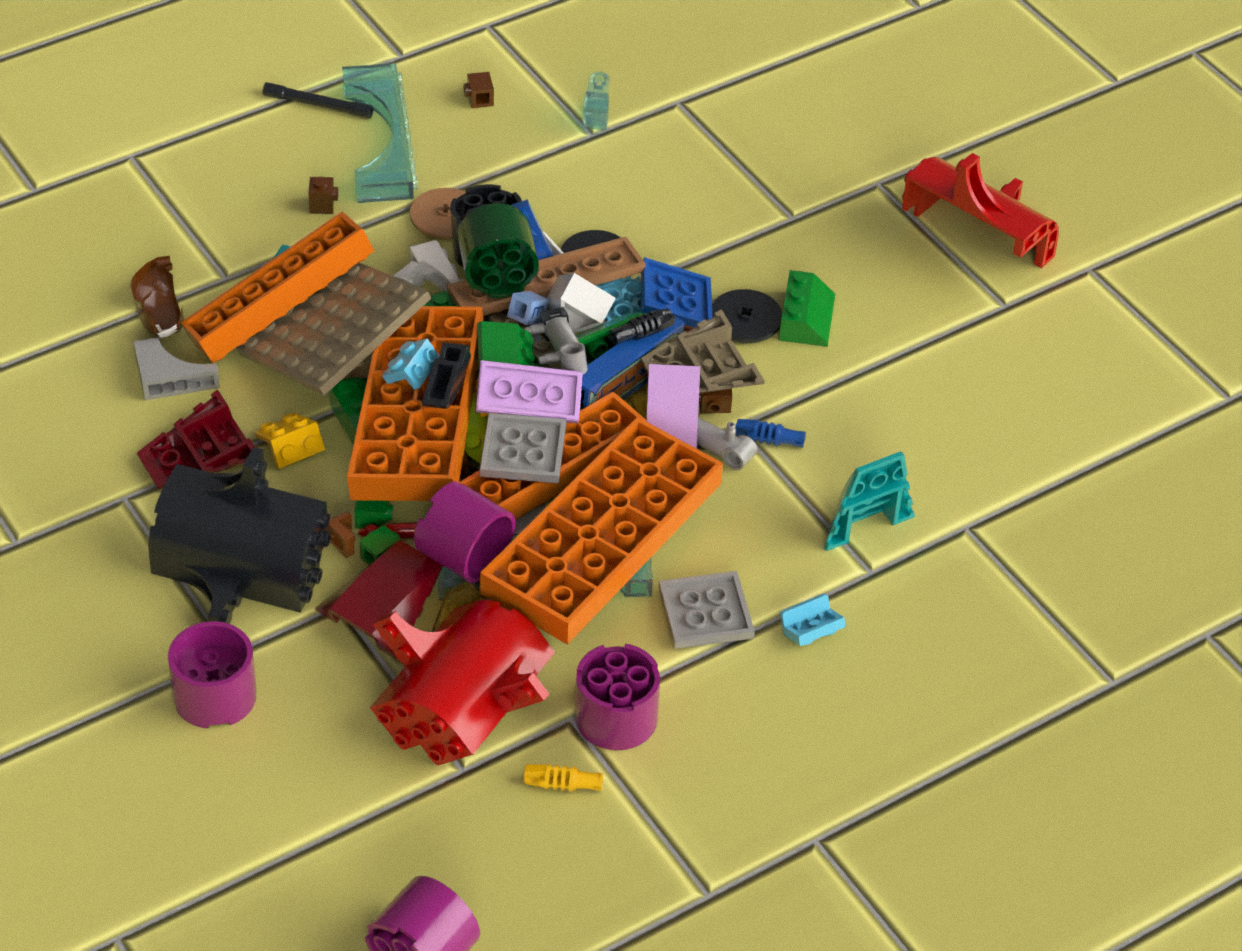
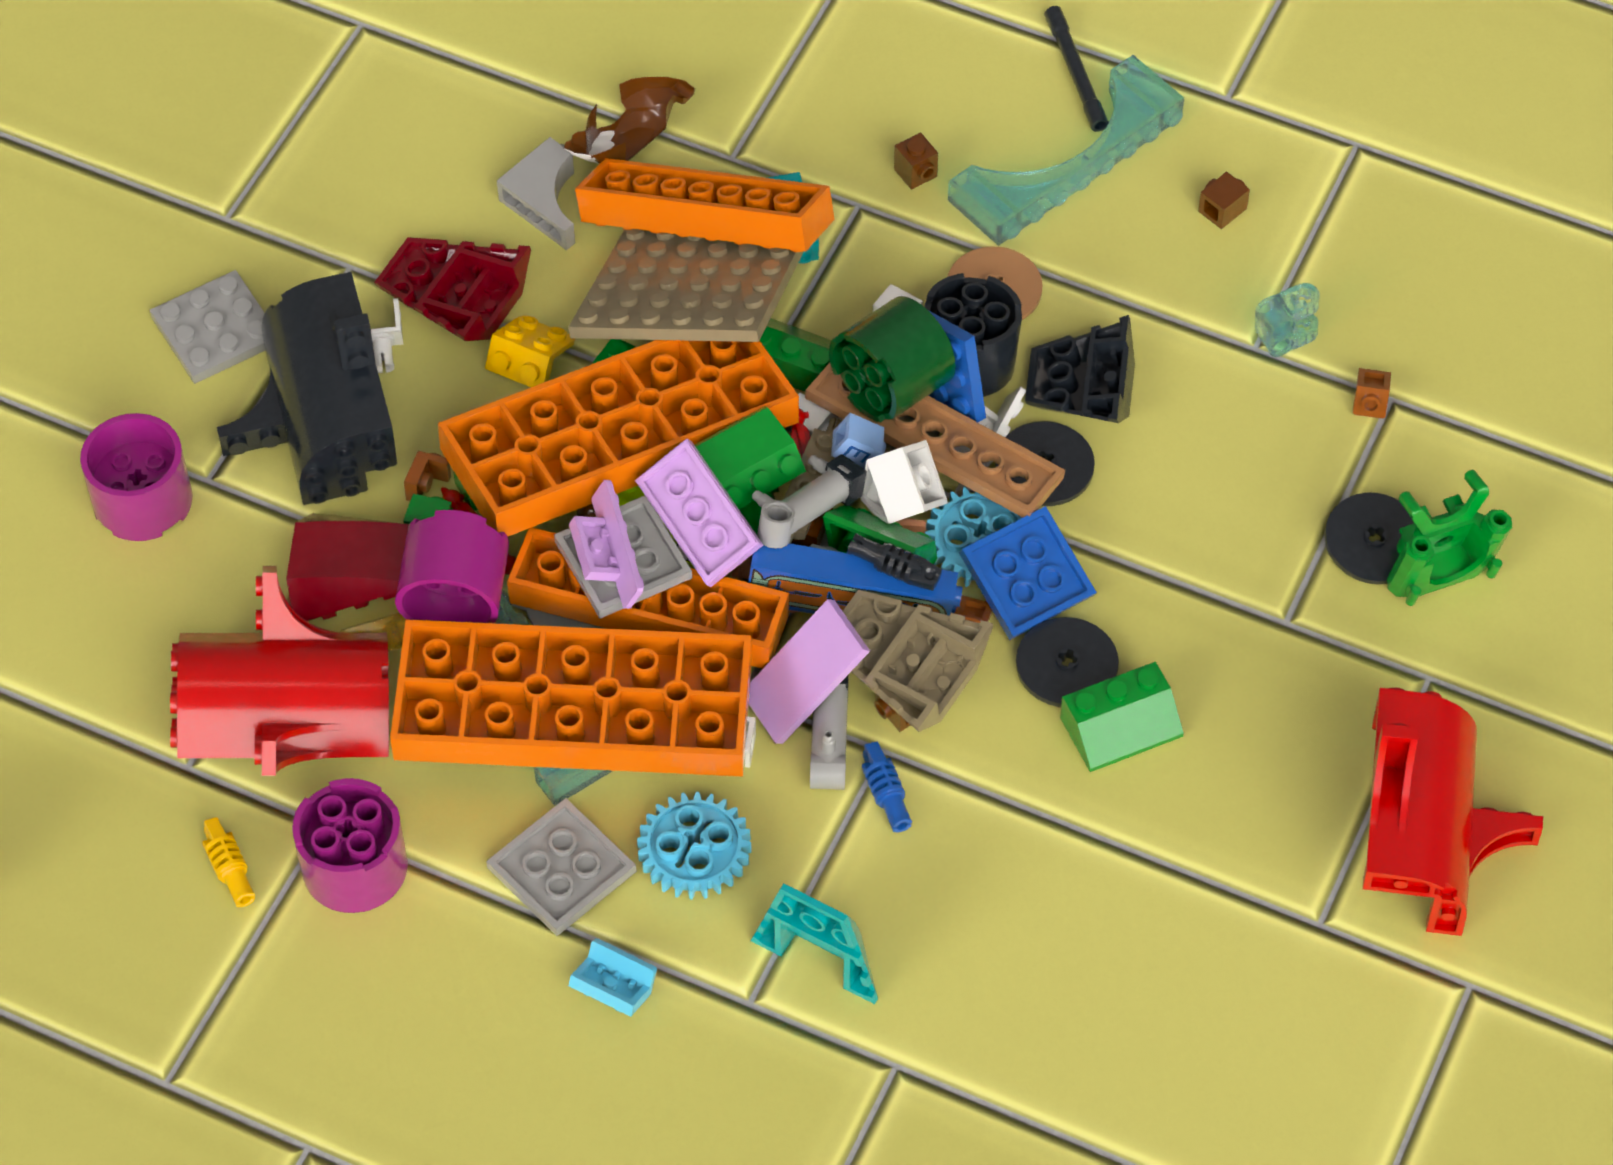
camera: 60 degrees right, 10 degrees up
medium azure bracket [382,339,439,390] -> none
white bracket [393,261,424,287] -> none
black slope [422,342,471,409] -> none
none -> light grey plate [150,270,265,384]
none -> lavender bracket [569,480,644,609]
none -> medium azure gear [637,791,752,900]
none -> black wedge [1025,315,1135,424]
none -> black piece [1324,492,1414,584]
none -> dark orange bracket [1353,368,1391,419]
none -> green piece [1387,469,1512,606]

